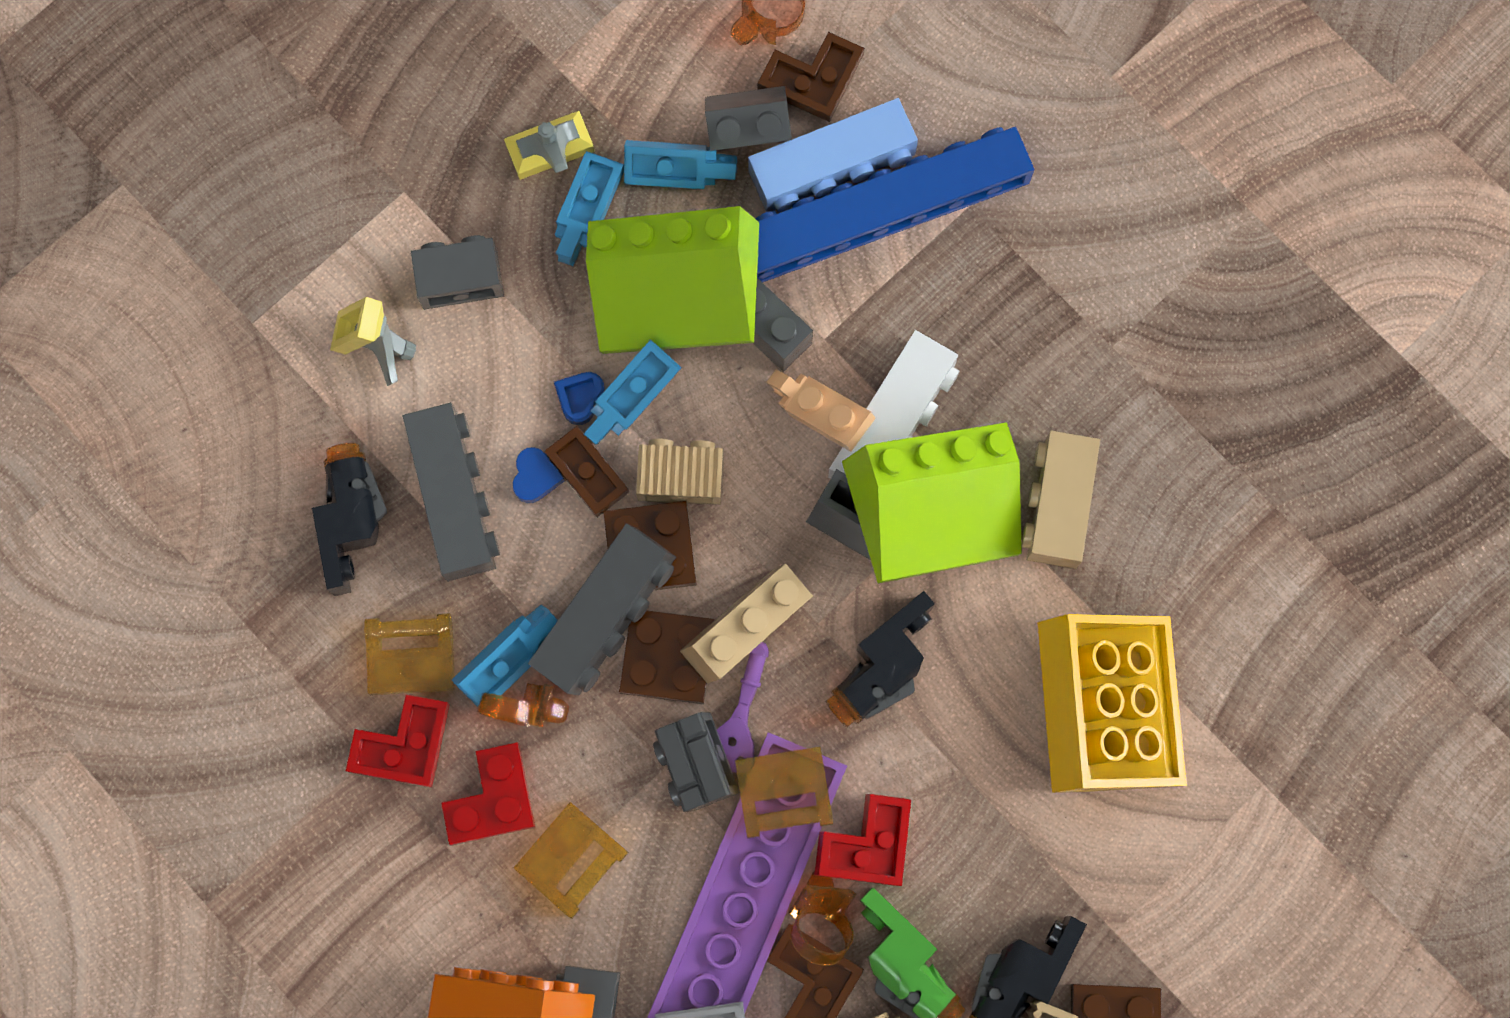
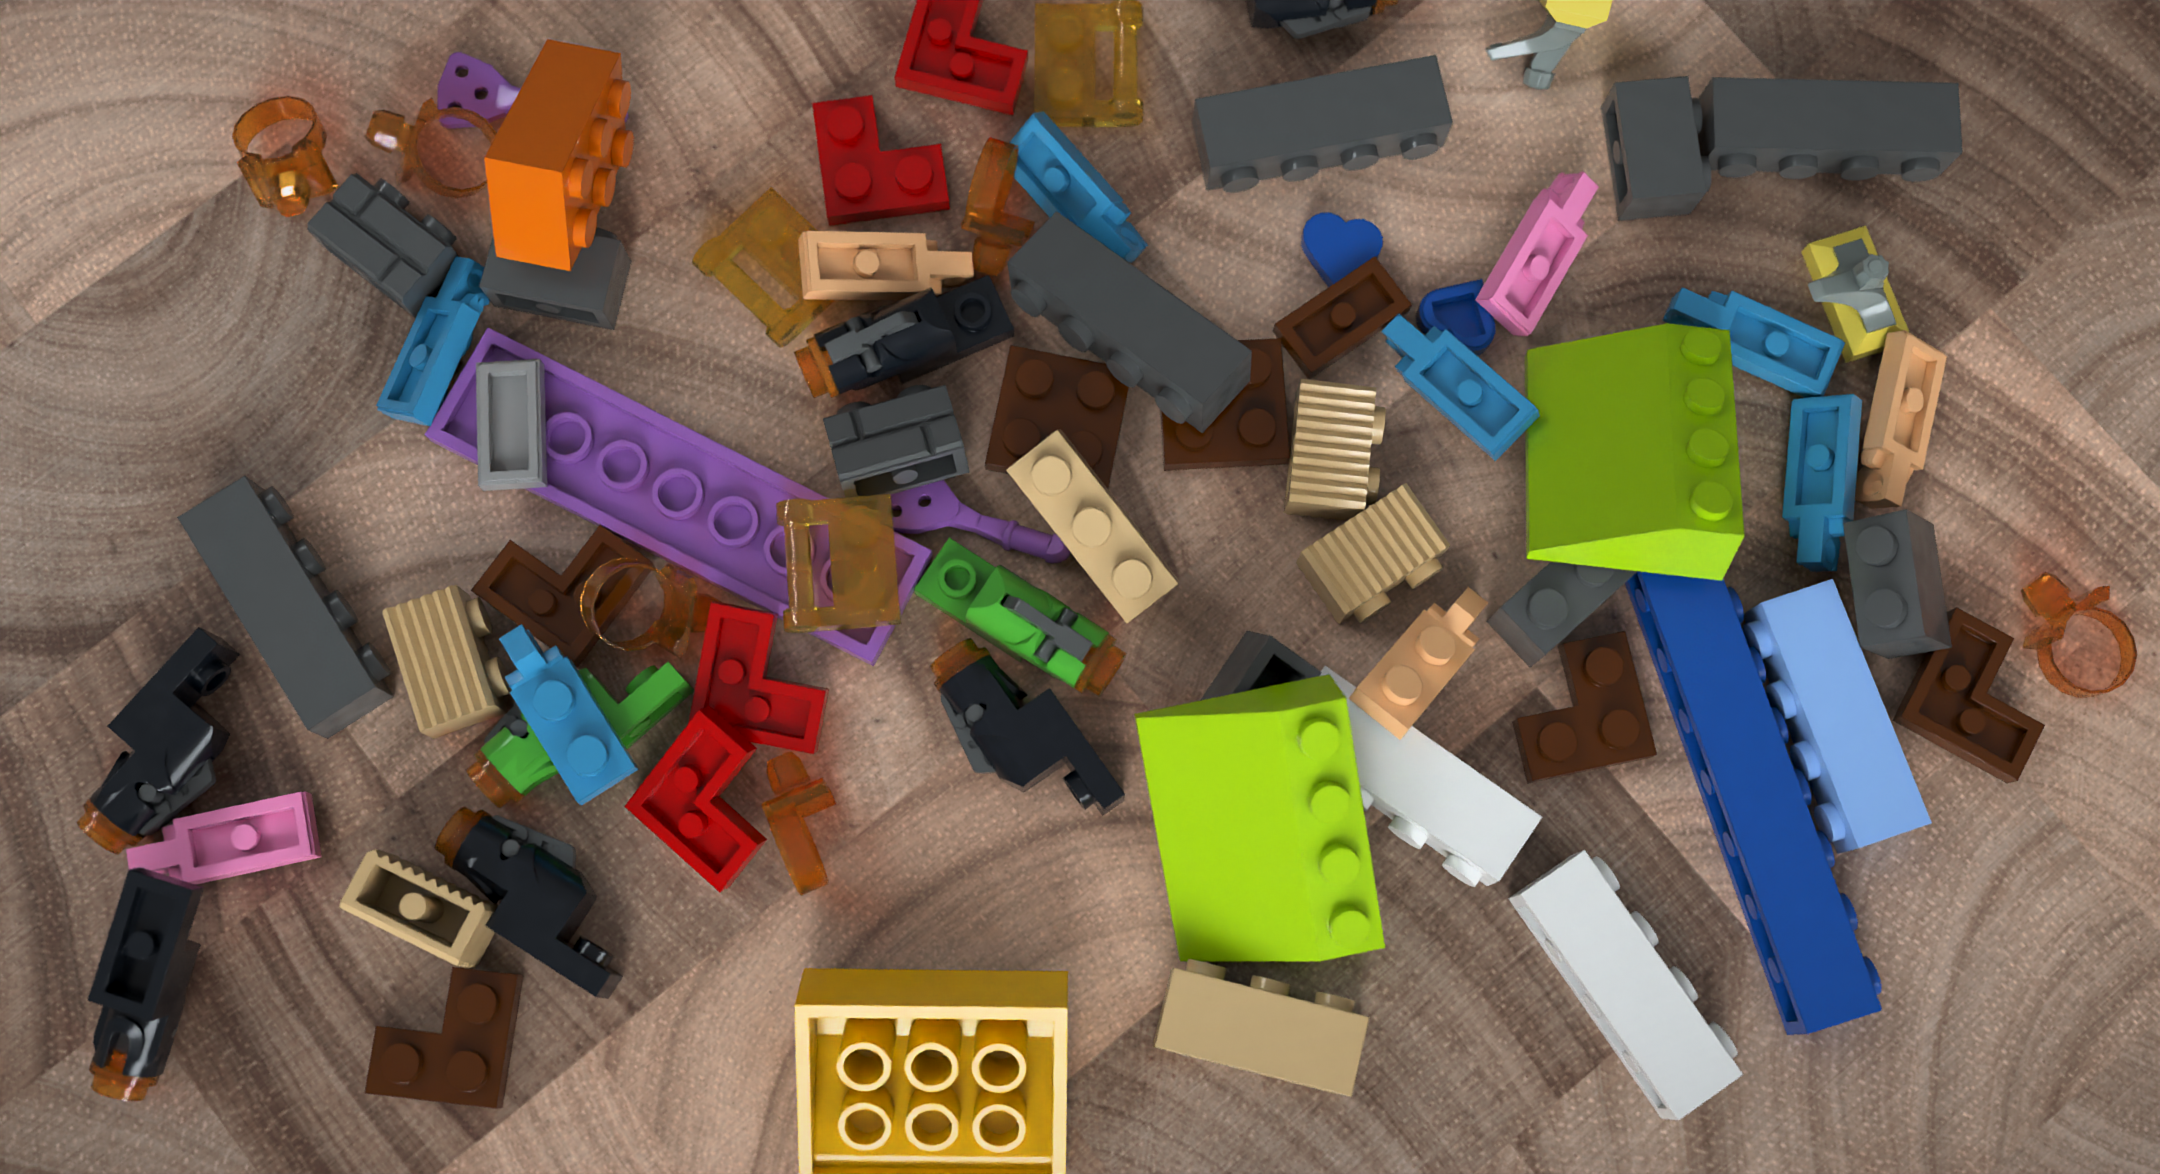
camera: 90 degrees right, 0 degrees up
none -> dark azure hinge [499,624,639,805]
none -> red plate [624,706,767,892]
none -> clear orange piece [761,751,836,896]
none -> black plate [793,275,1014,399]
none -> light nougat hinge [798,231,974,300]
none -> bright green plate [914,538,1127,697]
none -> tan brick [1296,483,1450,624]
none -> bright pink hinge [1475,171,1599,336]
none -> white brick [1508,850,1743,1120]
none -> reddish brown plate [1512,631,1657,784]
none -> dark grey brick [1698,77,1963,182]
none -> light nougat hinge [1855,330,1947,509]

